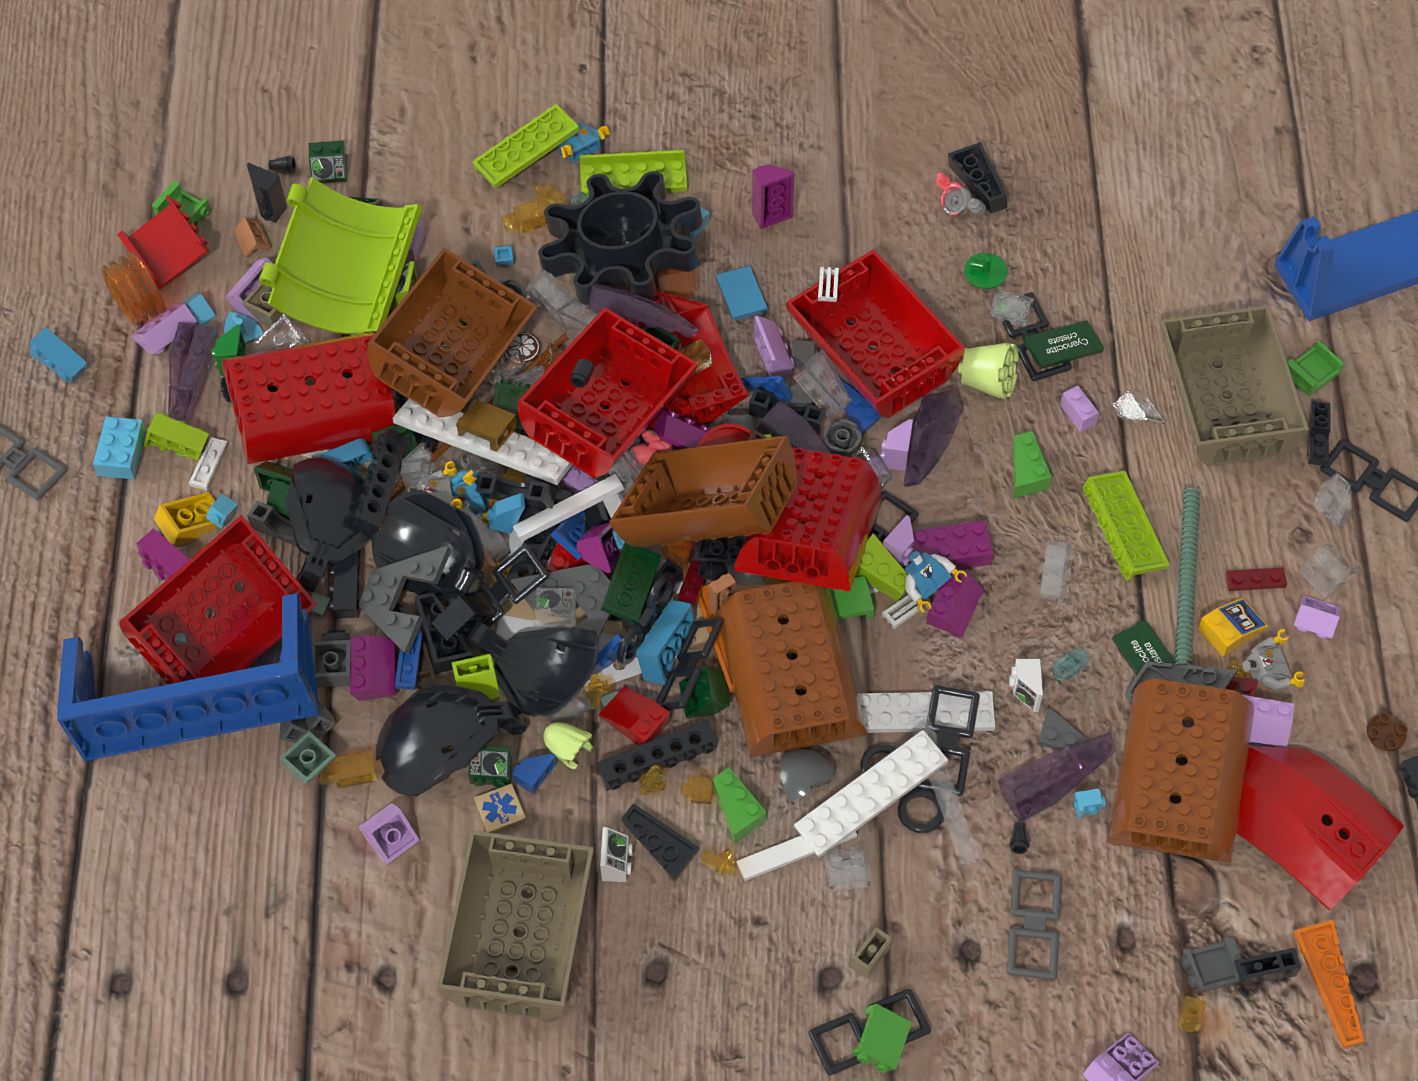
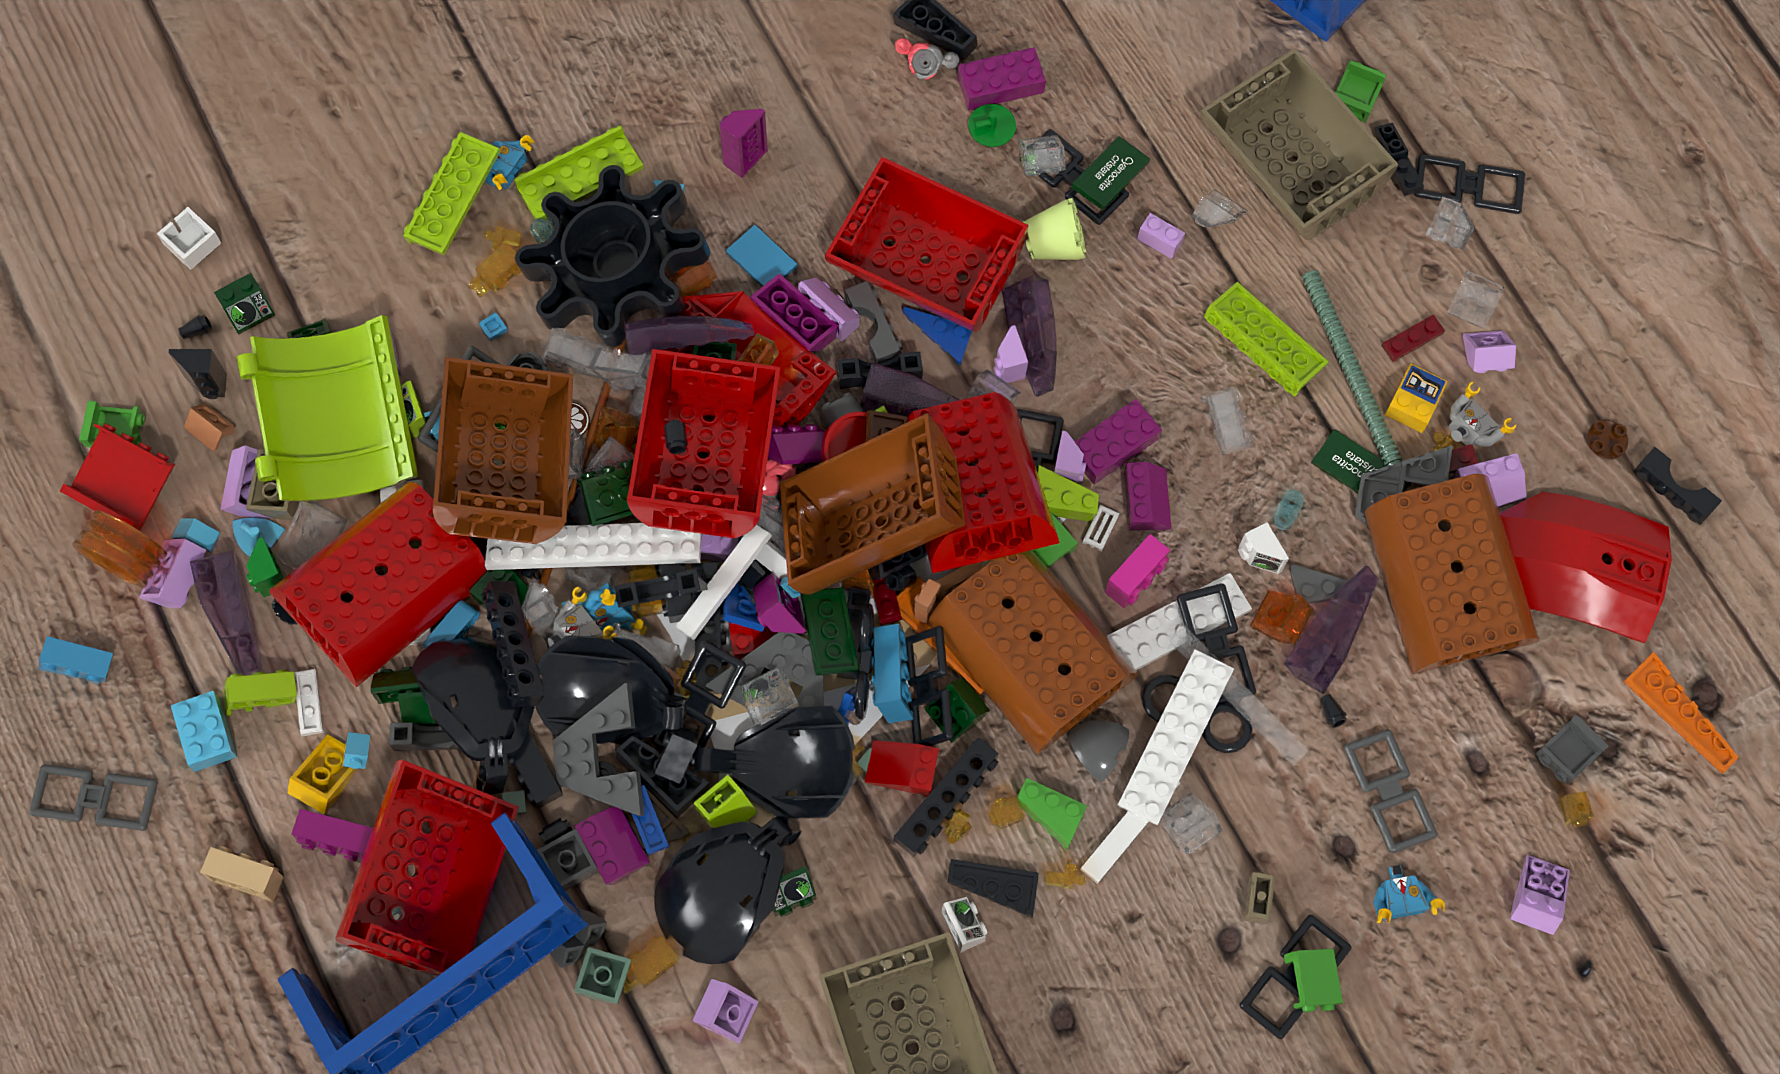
camera: 30 degrees left, 10 degrees up
pearl gold panel [456,399,517,452] -> none
tan tile [474,784,526,833] -> none
dark azure slope [487,493,525,534] -> none
blue slope [512,754,557,794] -> none
yellowish green hair [543,722,593,770] -> none
blue wing [740,376,793,402] -> none
clear wedge [793,349,851,419] -> none
white tile [818,267,839,302] -> none
dark grey brick [823,419,861,458] -> none
torso [905,551,967,613] -> none
bright green wedge [1012,431,1052,498] -> none
medium azure brick [1073,788,1106,819] -> none
black slope [1234,948,1302,982] -> none
none -> white piece [157,207,221,270]
none -> tan brick [200,846,284,902]
none -> magenta slope [750,273,838,351]
none -> magenta brick [957,47,1046,111]
none -> dark pink brick [1105,534,1170,608]
none -> clear orange slope [1250,591,1314,645]
none -> dark azure torso [1373,865,1445,924]

